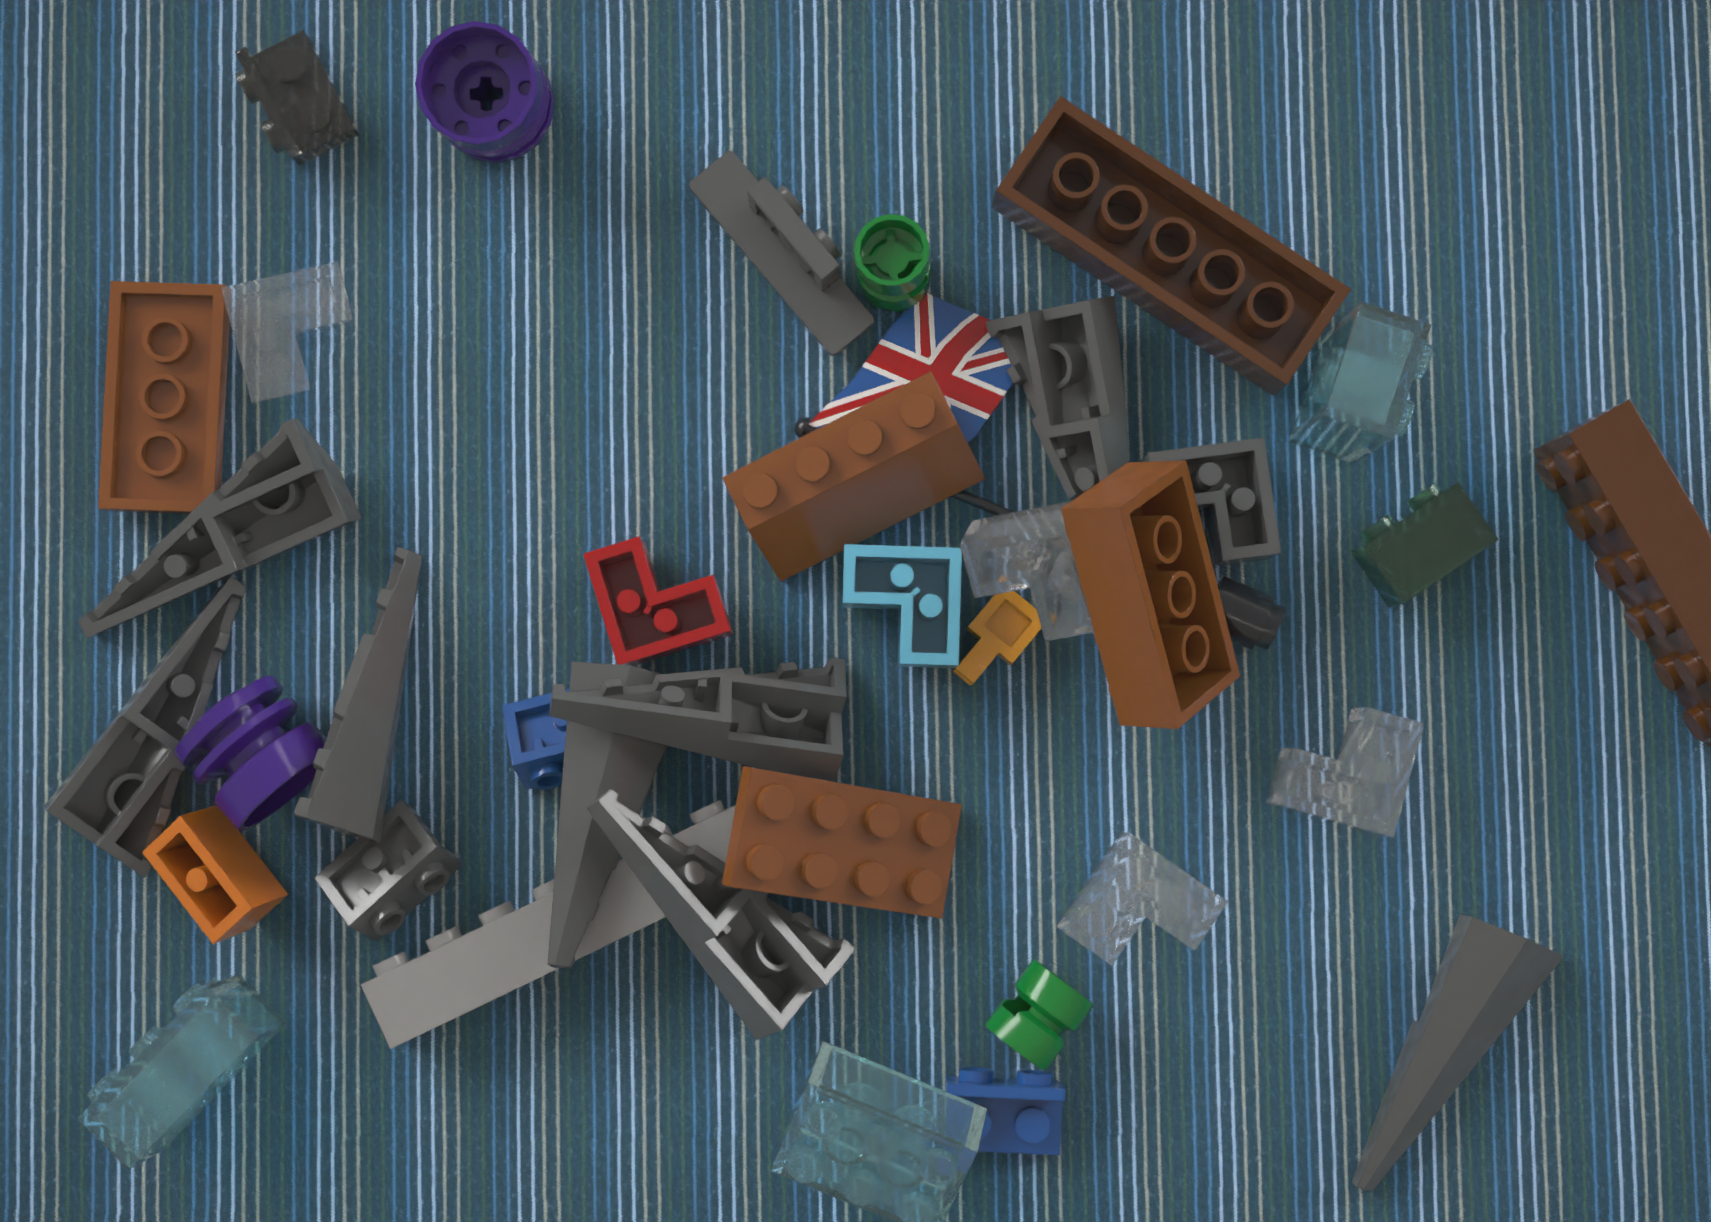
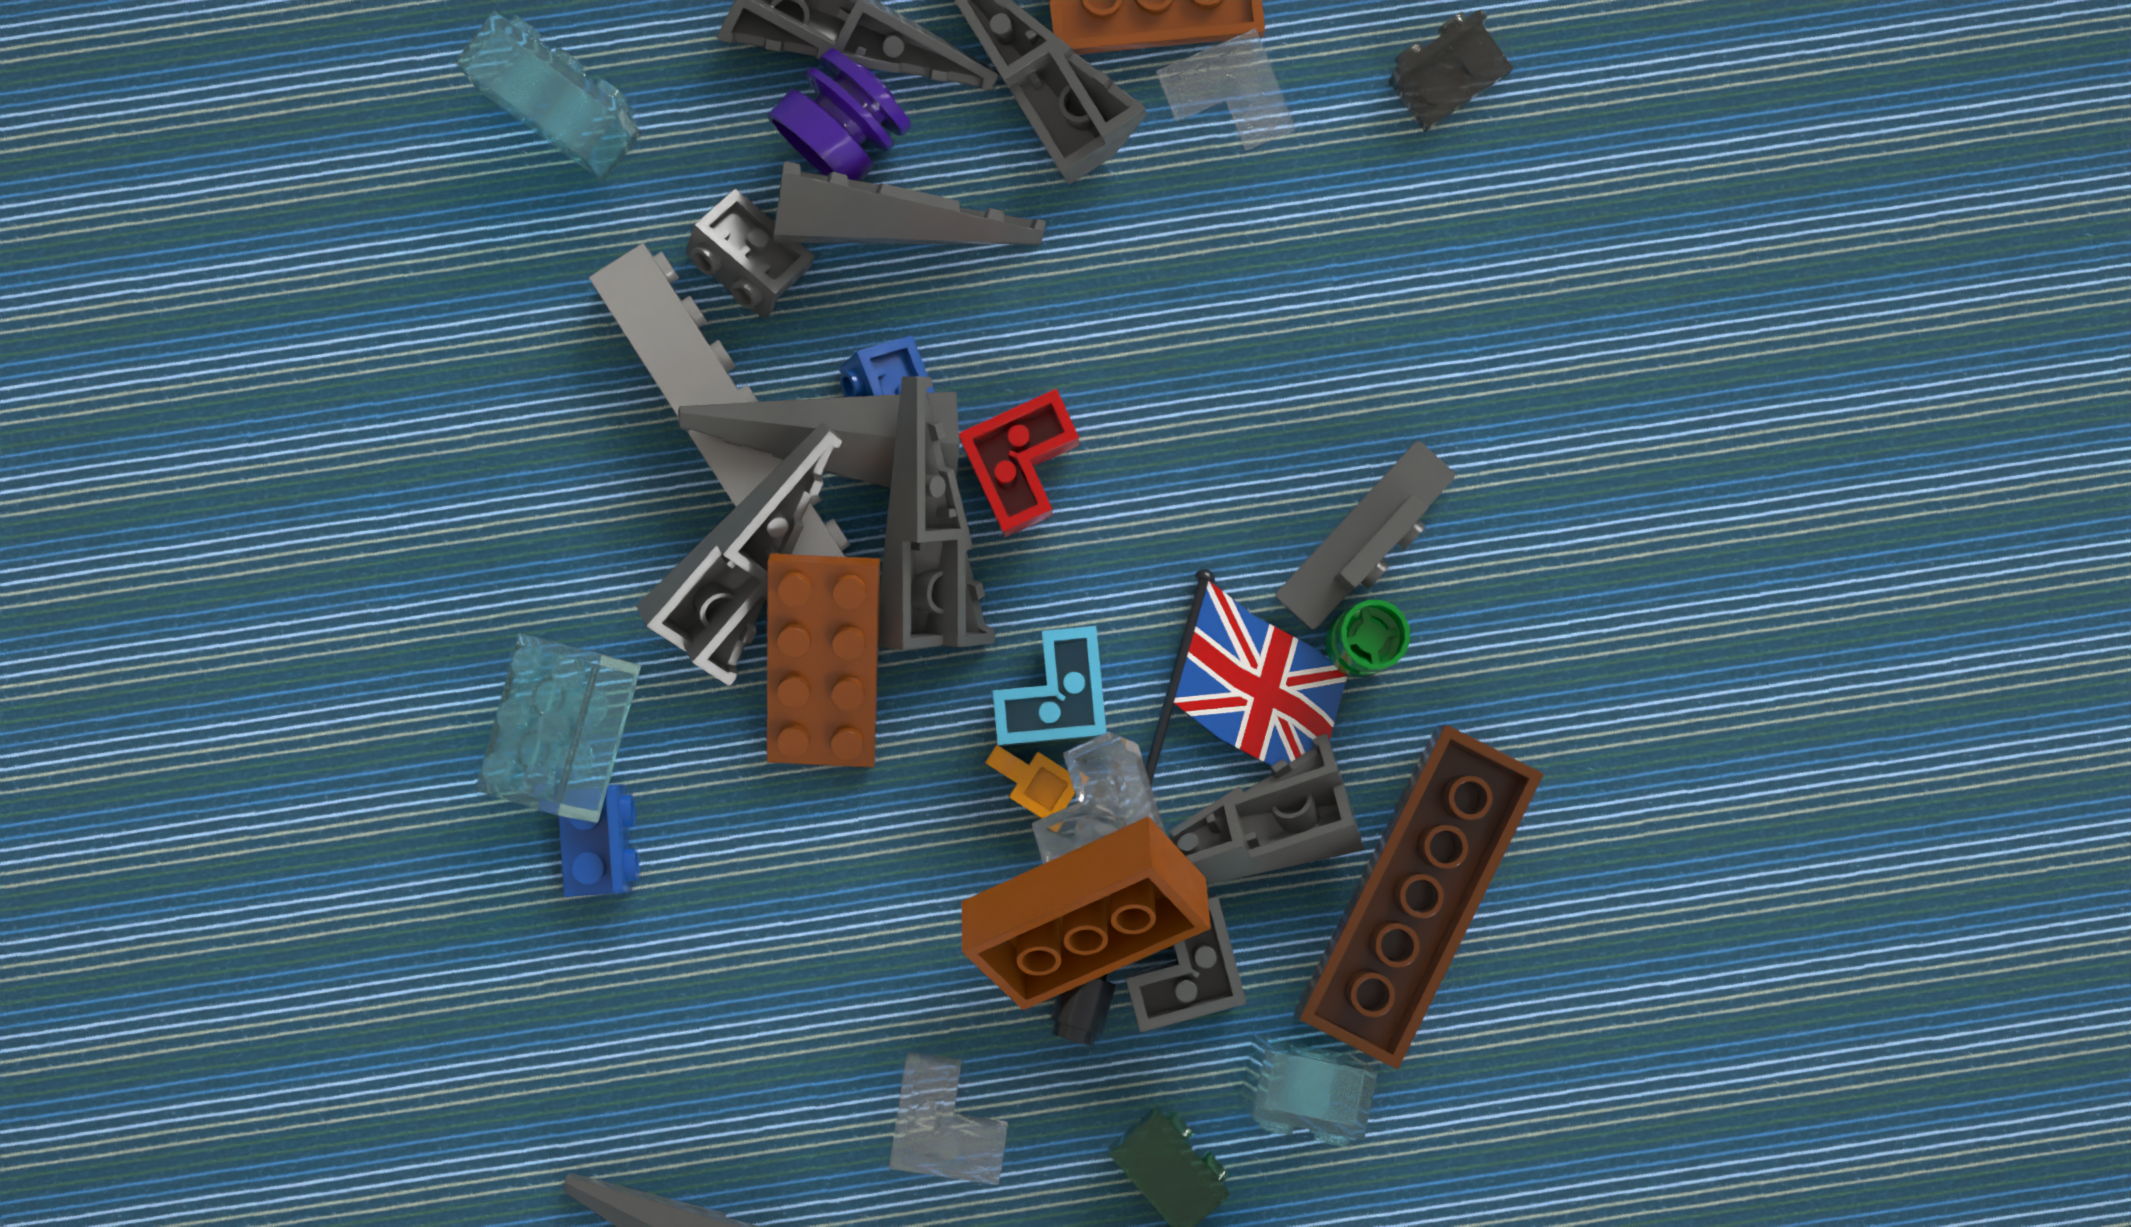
camera: 85 degrees right, 0 degrees up
orange brick [142,805,288,944] -> none
dark purple wheel [415,21,555,163] -> none
dark orange slope [722,371,985,582] -> none
green wheel [985,959,1094,1071] -> none
clear brick [1057,832,1228,965] -> none

